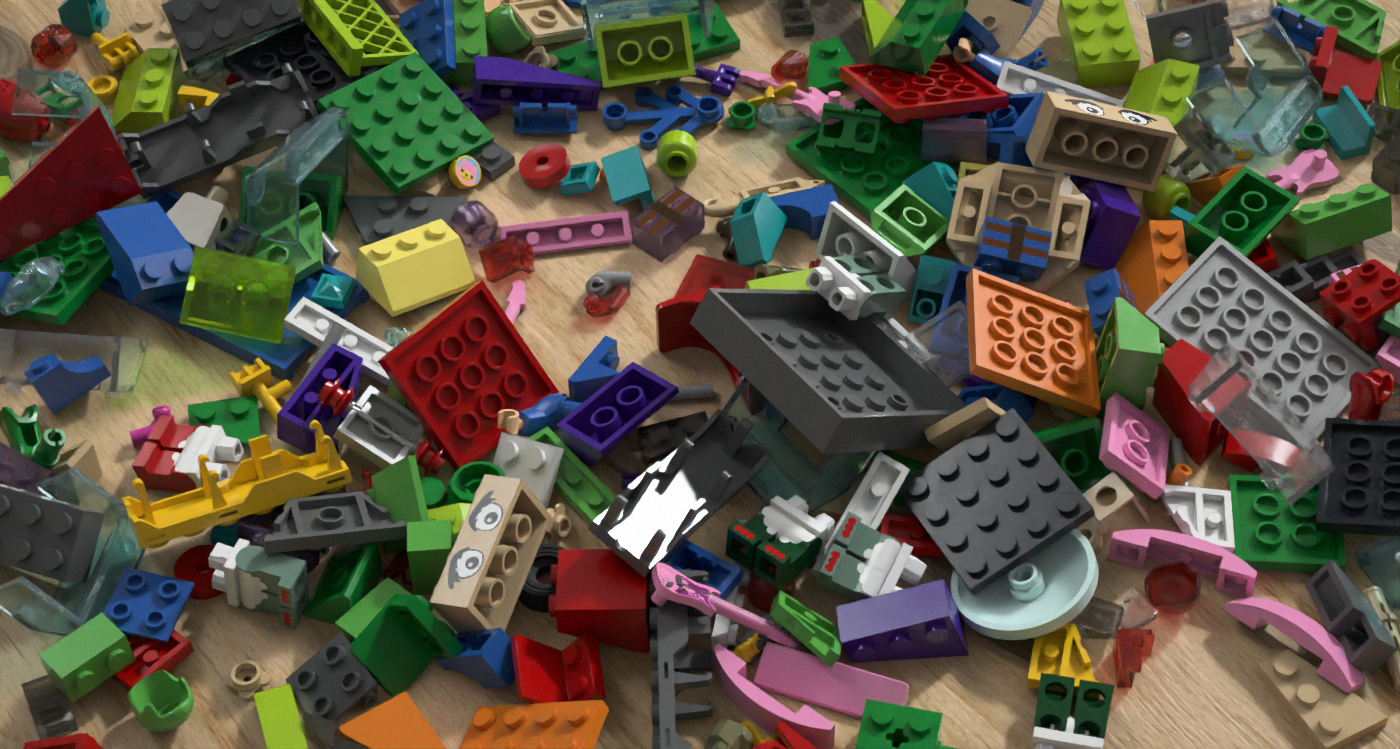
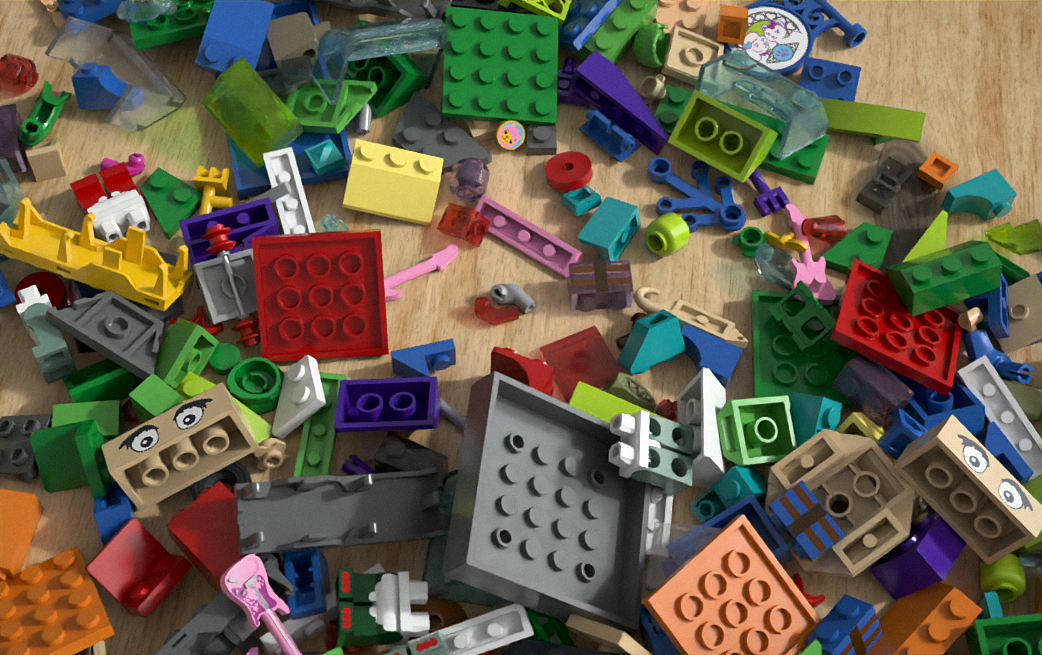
camera: 40 degrees right, 10 degrees up
blue arm [498,393,582,437] -> none

